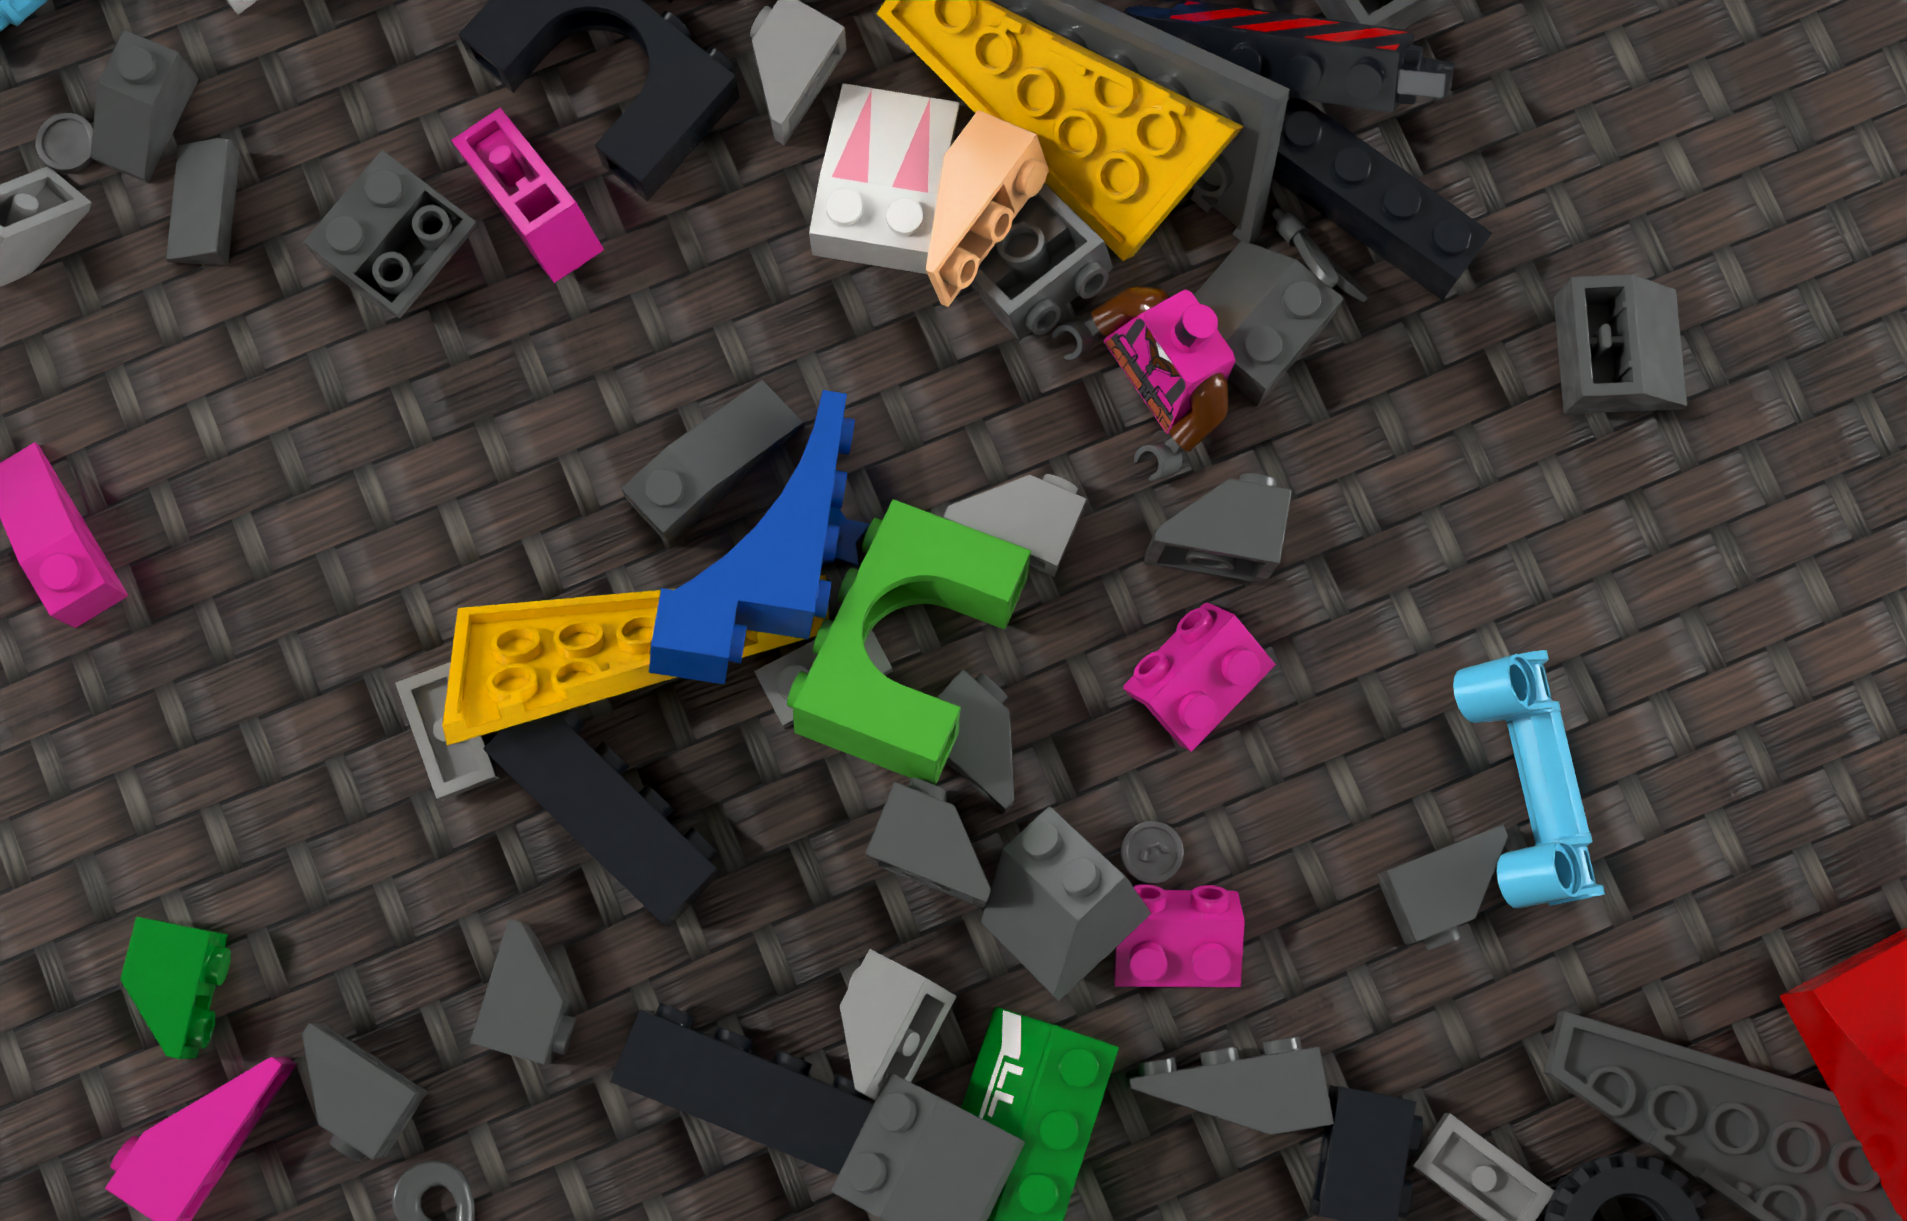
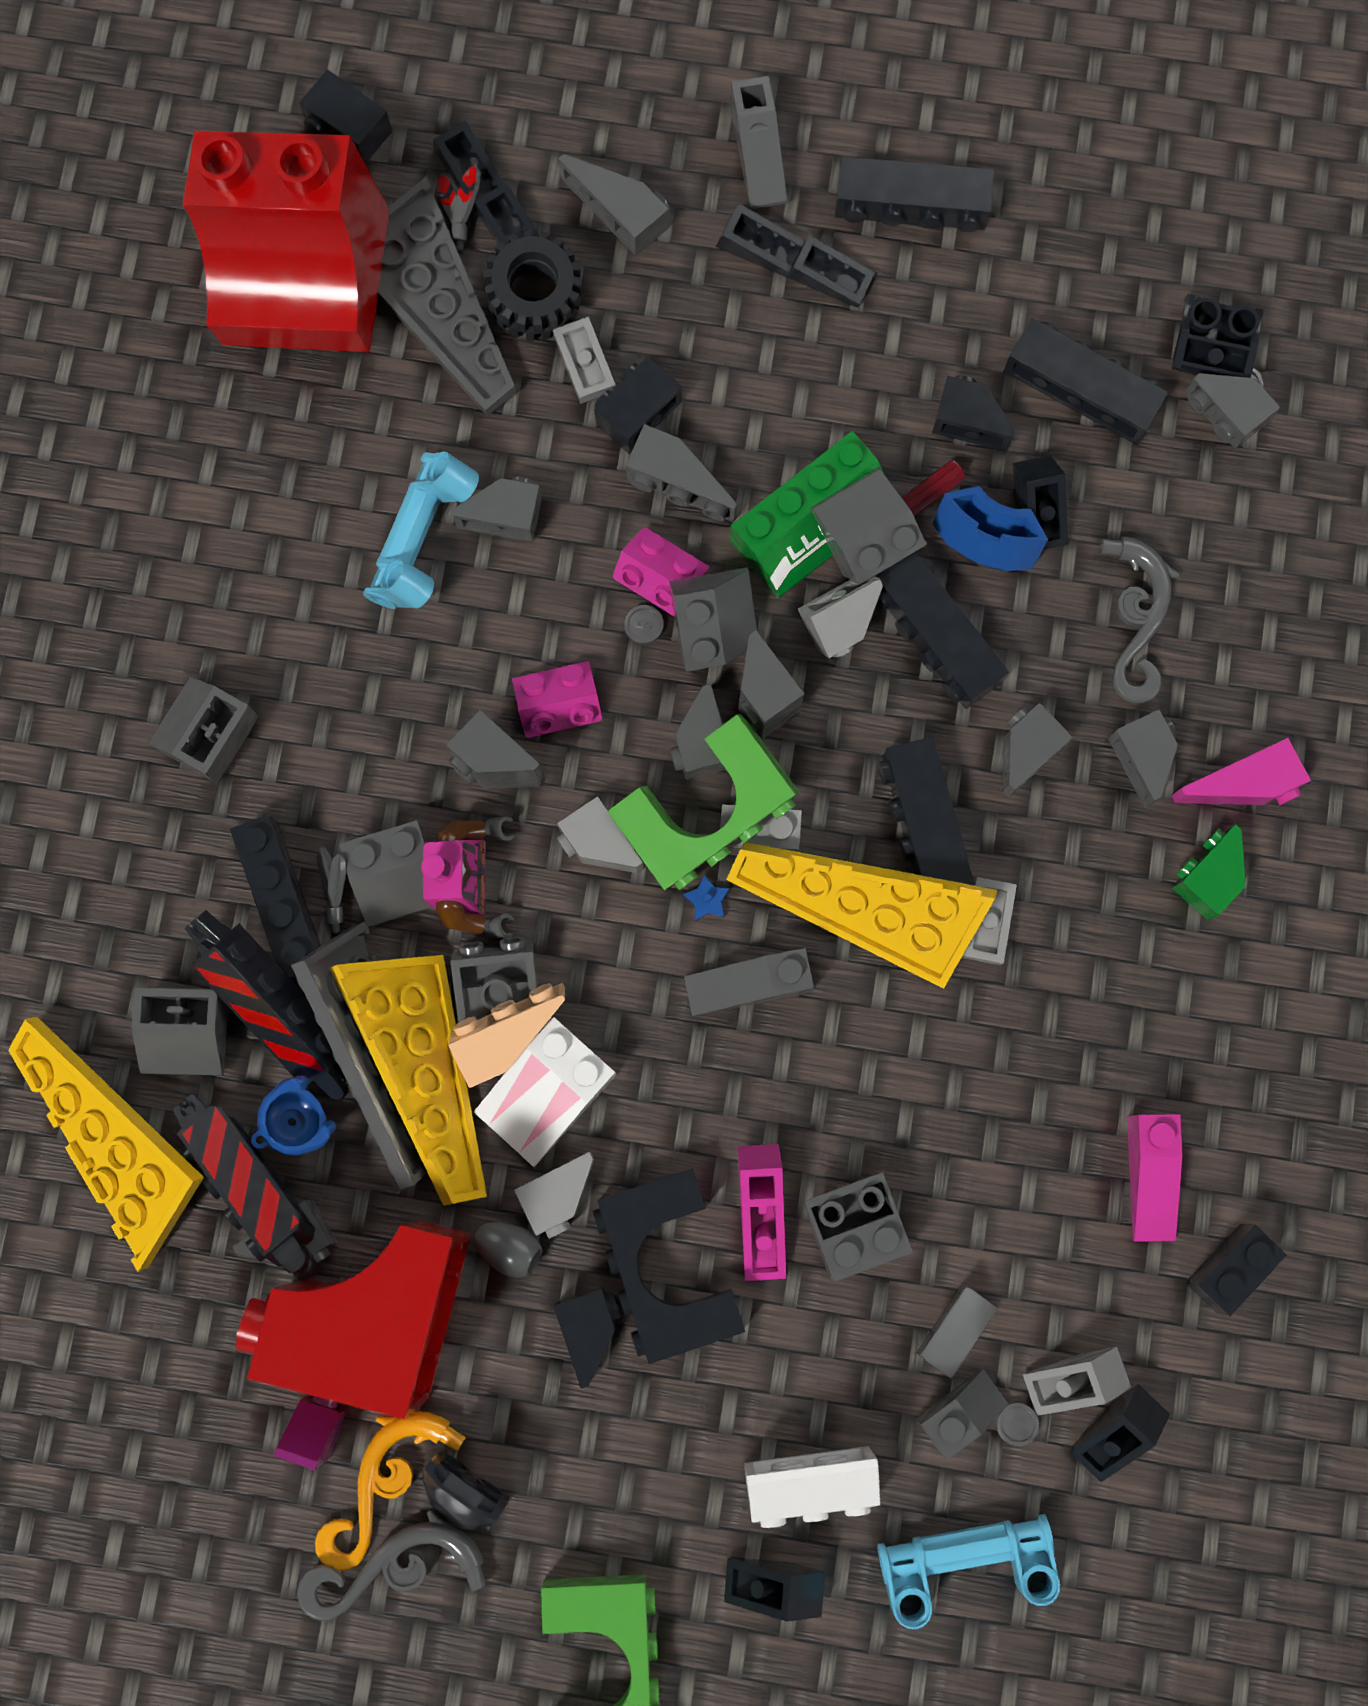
camera: 145 degrees left, 0 degrees up
blue arch [649,390,855,684] -> none

